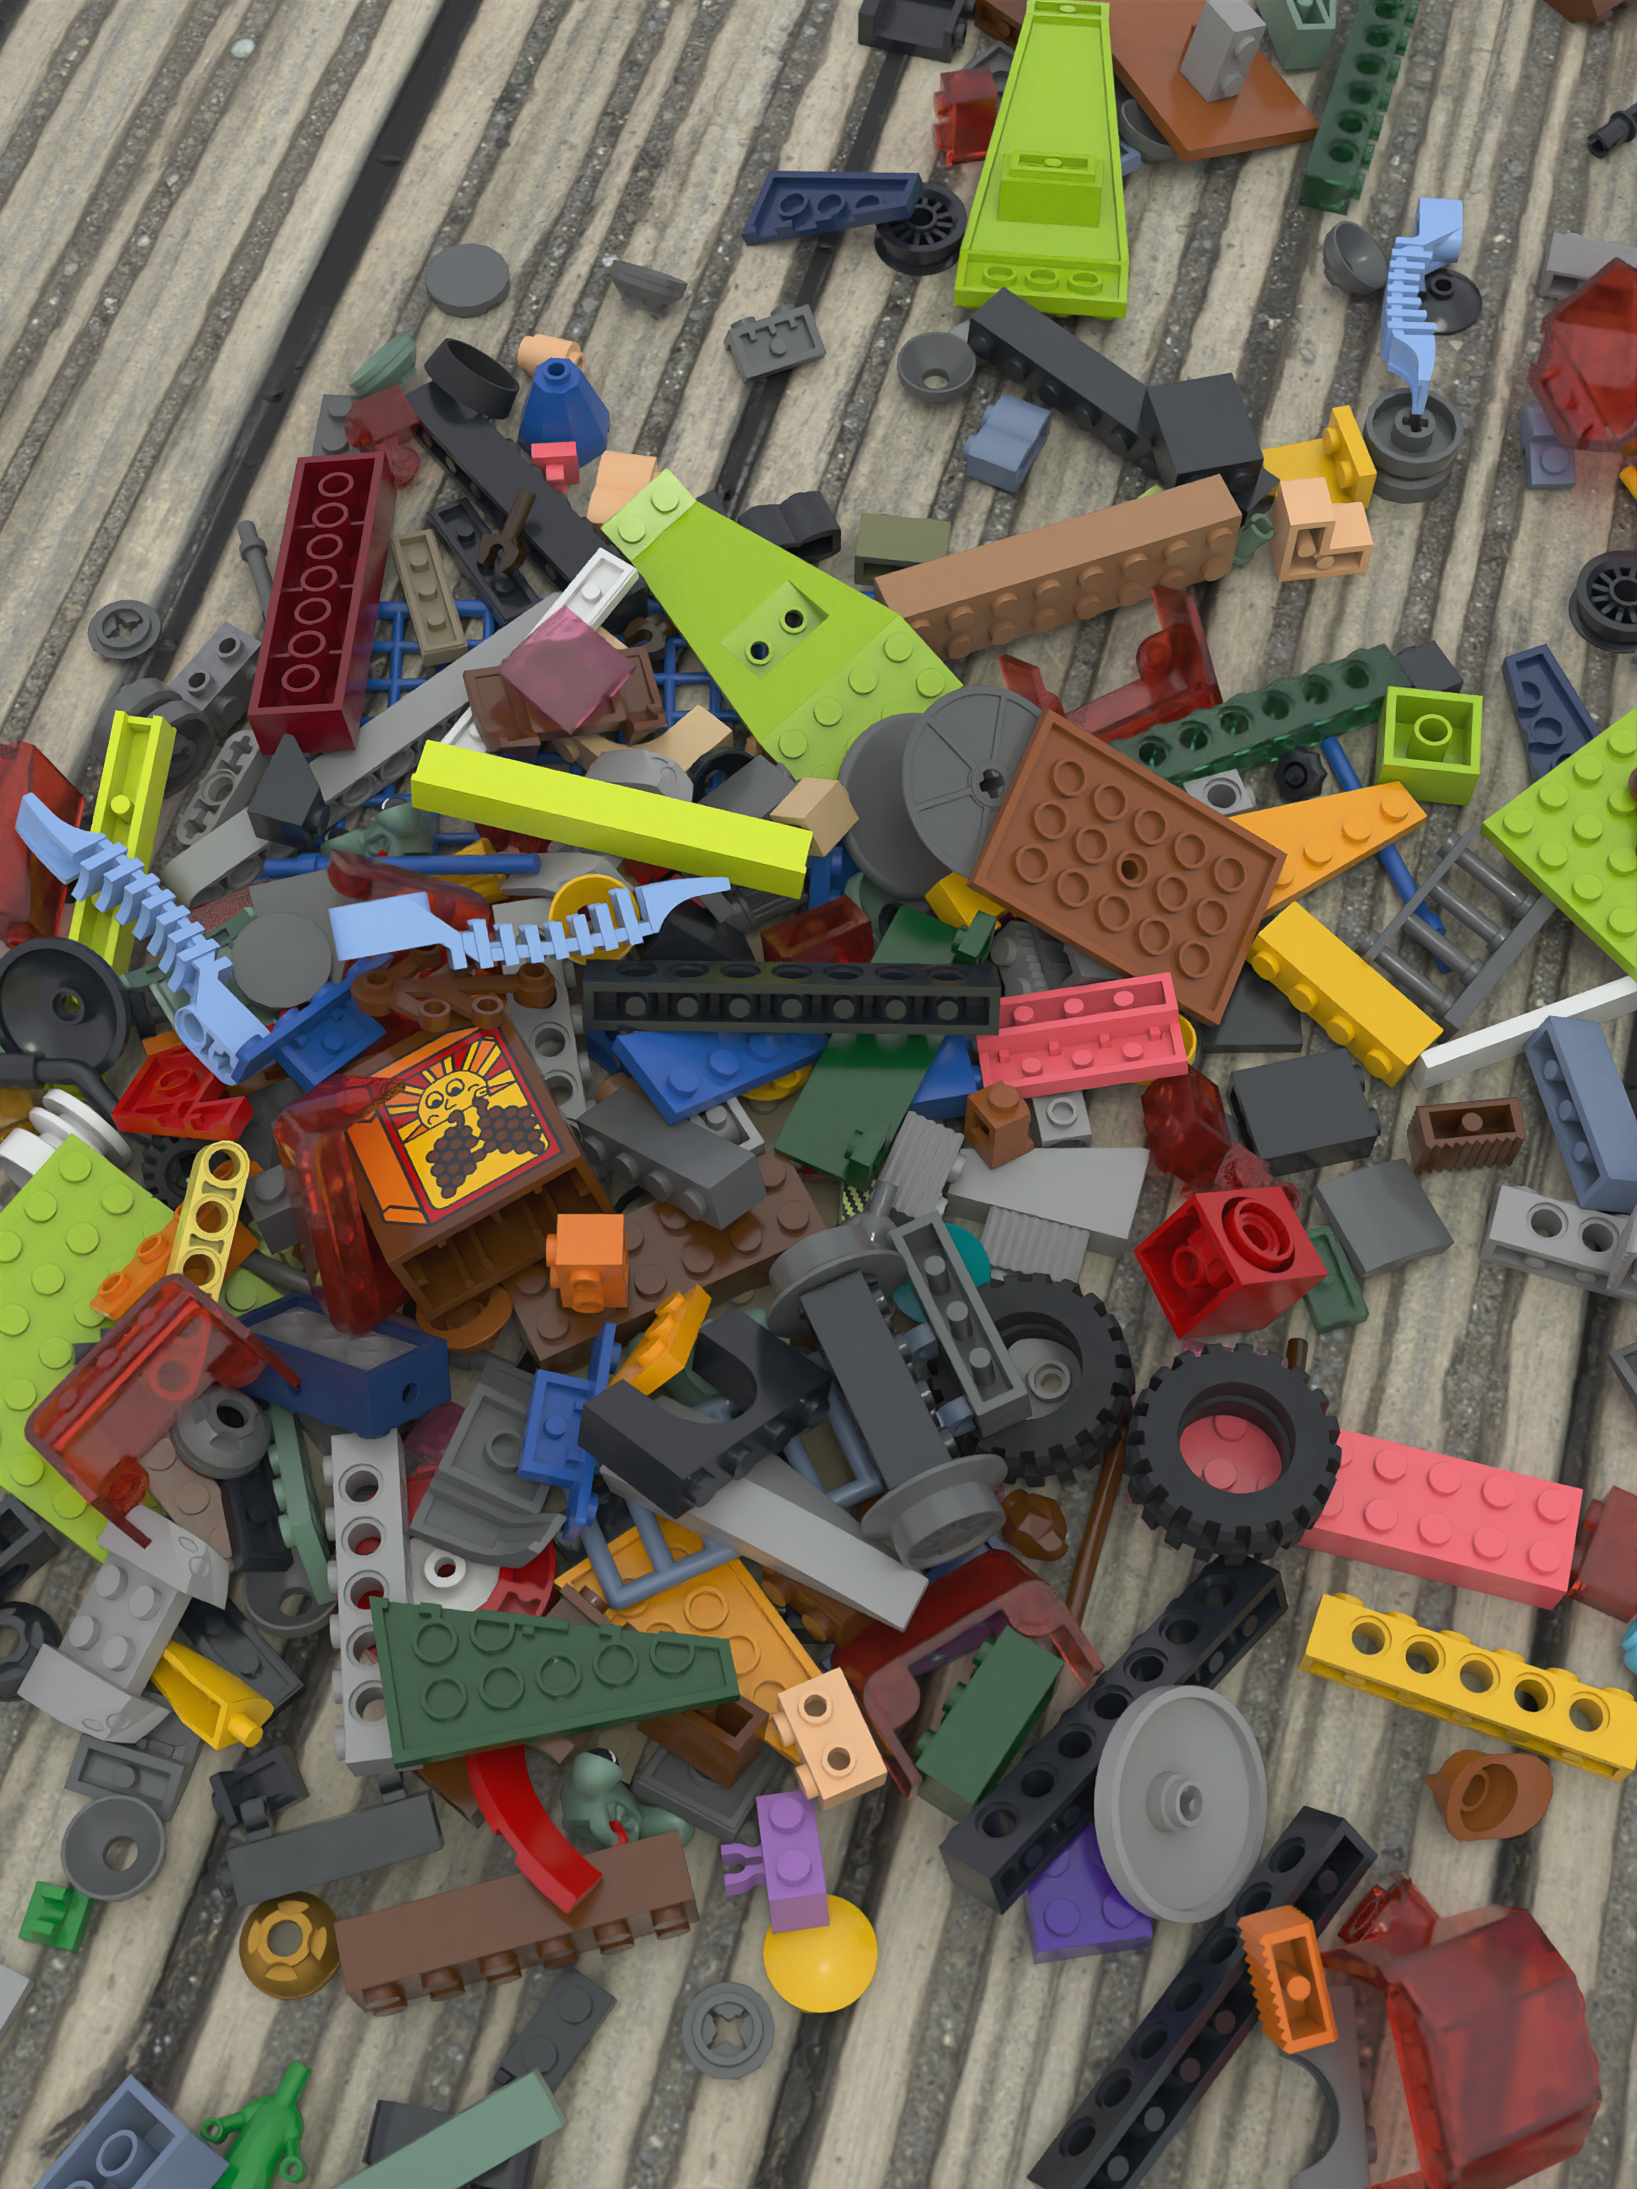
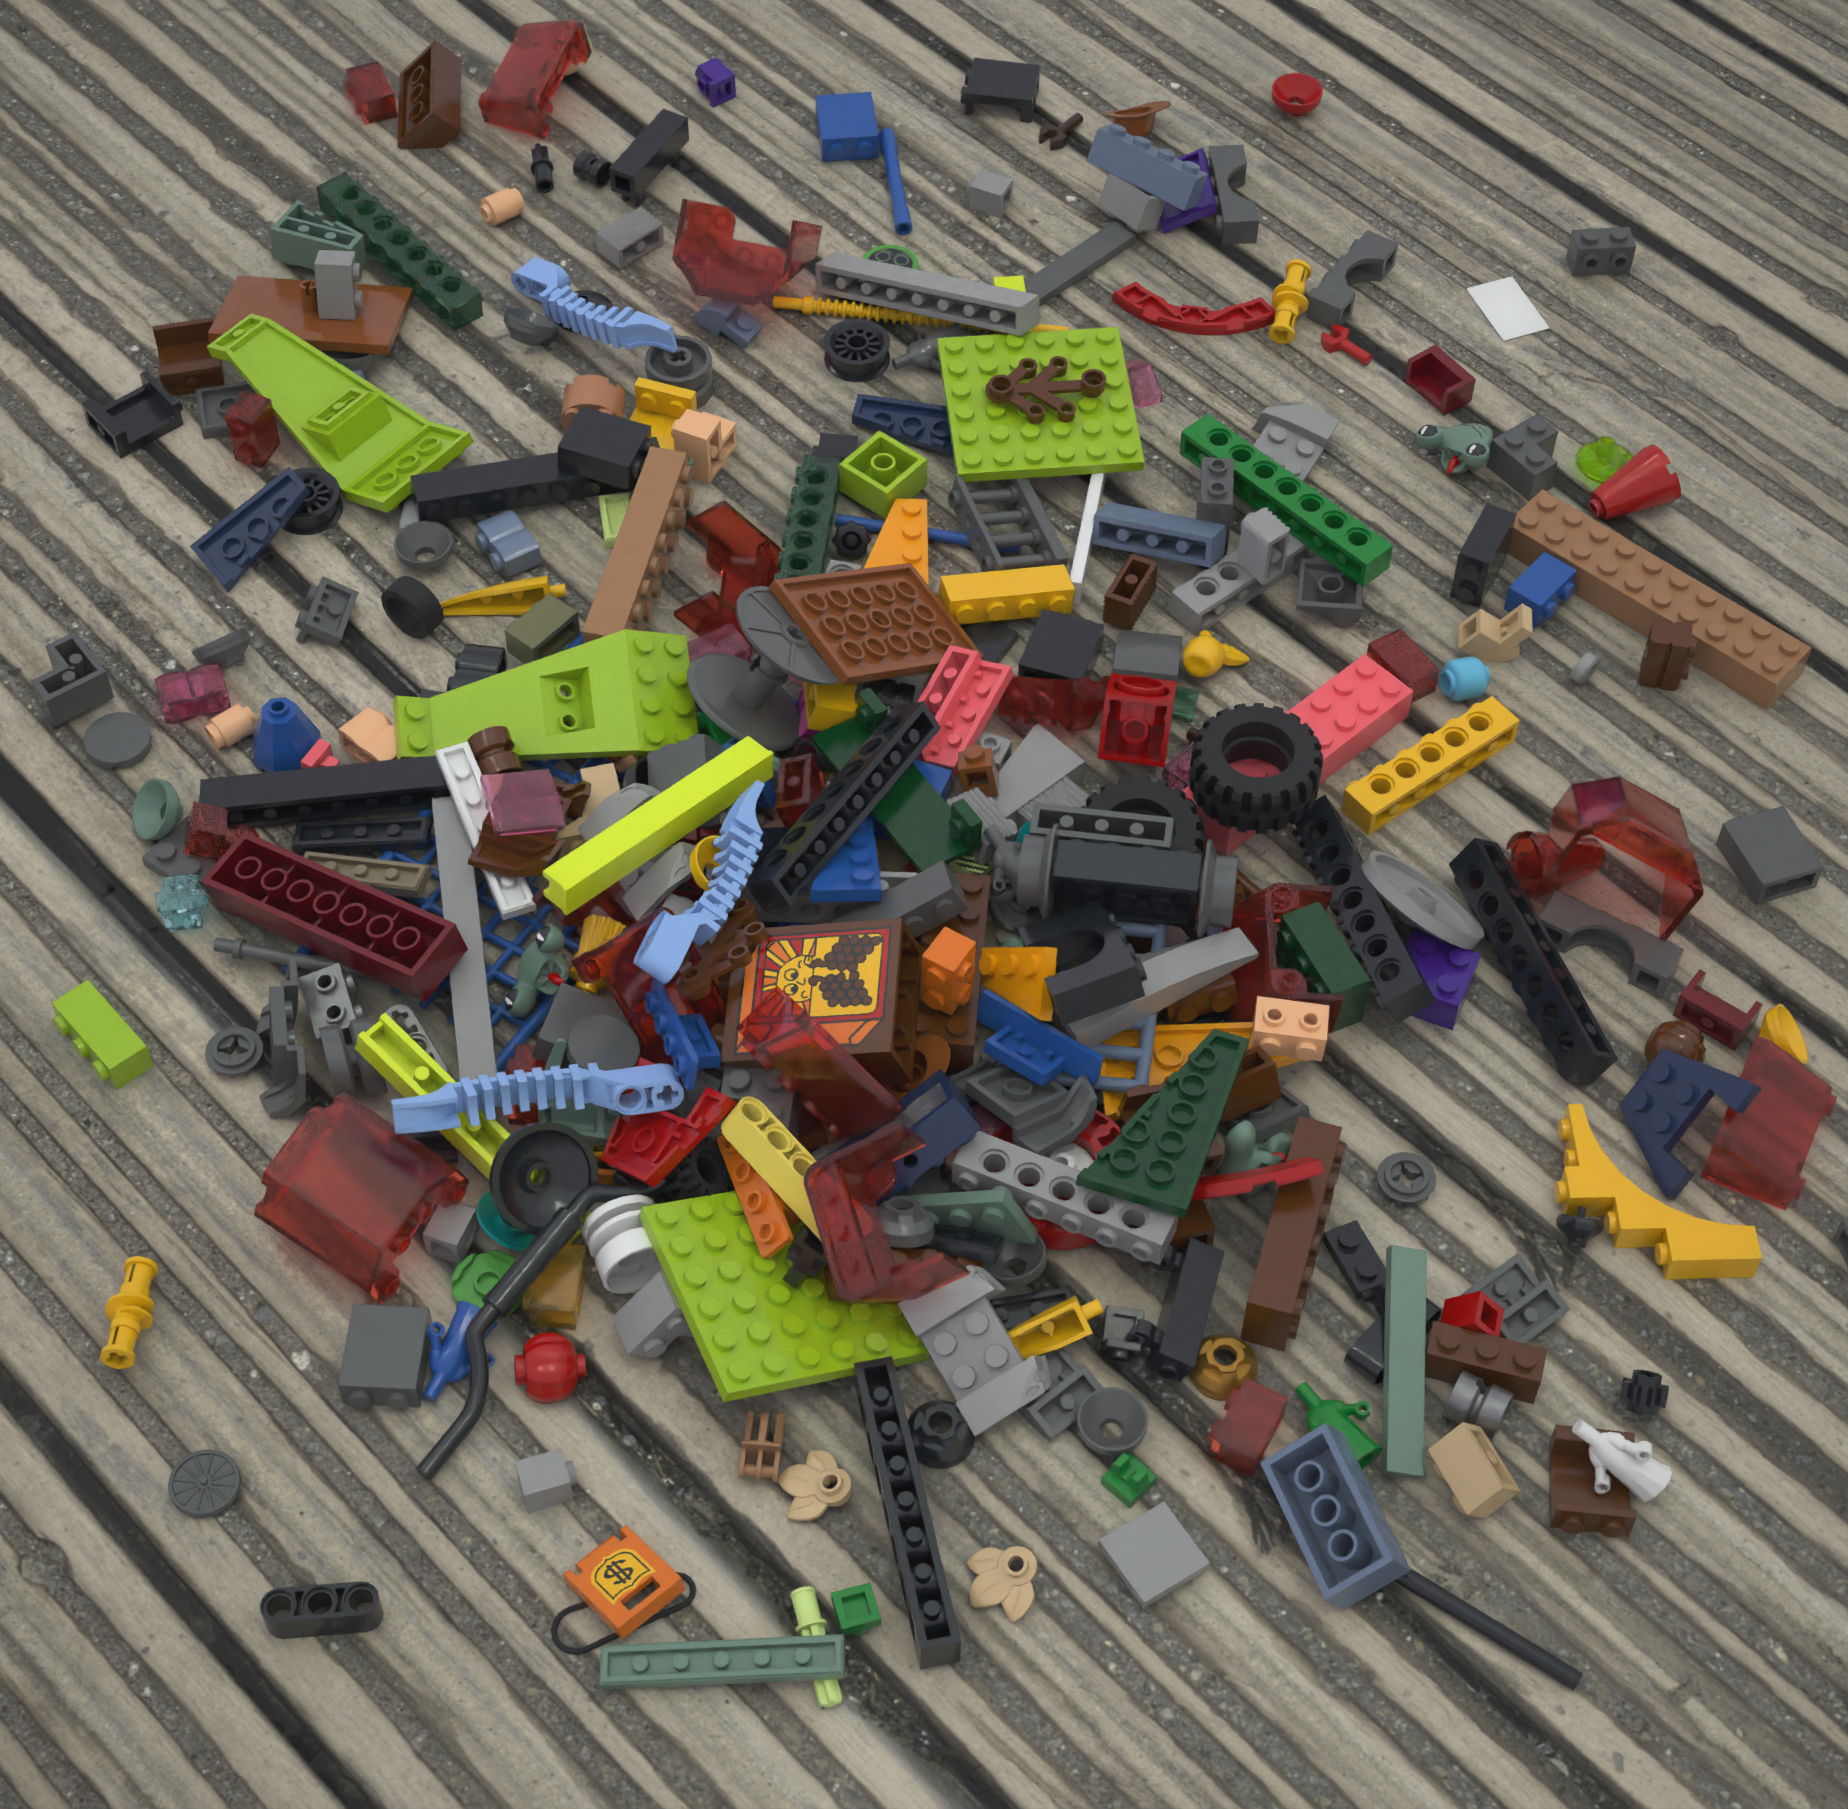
camera: 60 degrees left, 10 degrees down
black slope [247,733,330,852] -> none
blue bar [264,853,541,878] -> none
black tyre [424,338,520,420] -> none
dark brown bar [479,488,537,575] -> none
medium lavender brick [721,1790,830,1934] -> none
yellow dish [763,1894,878,2014] -> none
tan brick [770,777,859,857] -> none
orange brick [1237,1905,1339,2054] -> none
dark orange piece [1425,1749,1553,1841] -> none
none -> dark grey brick [31,631,114,727]
none -> lime brick [51,980,153,1090]
none -> clear pink brick [154,664,231,724]
none -> clear light blue brick [156,874,209,931]
none -> dark grey piece [256,956,306,1117]
none -> black tyre [381,576,444,639]
none -> yellow piece [439,575,567,616]
none -> reddish brown wheel [467,726,524,787]
none -> light nougat brick [479,188,525,226]
none -> nougat brick [560,375,626,431]
none -> yellow piece [1182,630,1249,678]
none -> clear red brick [1207,1378,1288,1477]

